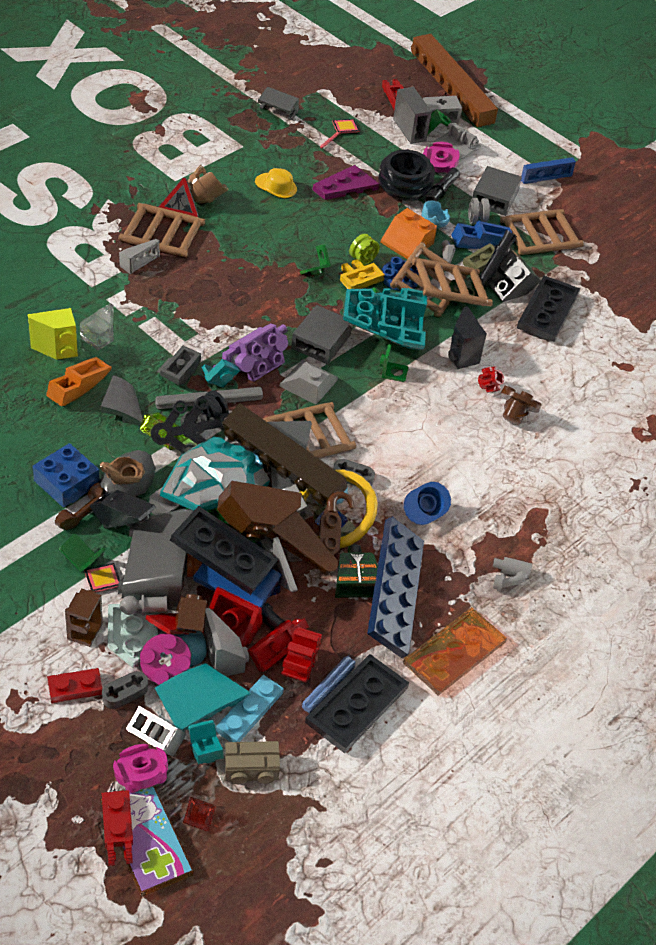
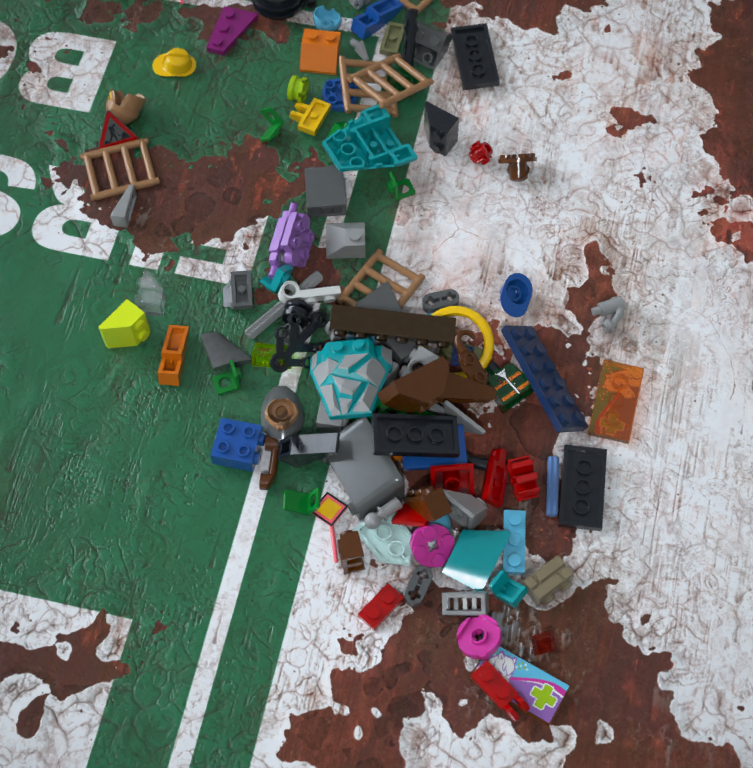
camera: 25 degrees left, 15 degrees up
none -> green bracket [213,360,242,395]
none -> white plate [278,281,341,305]

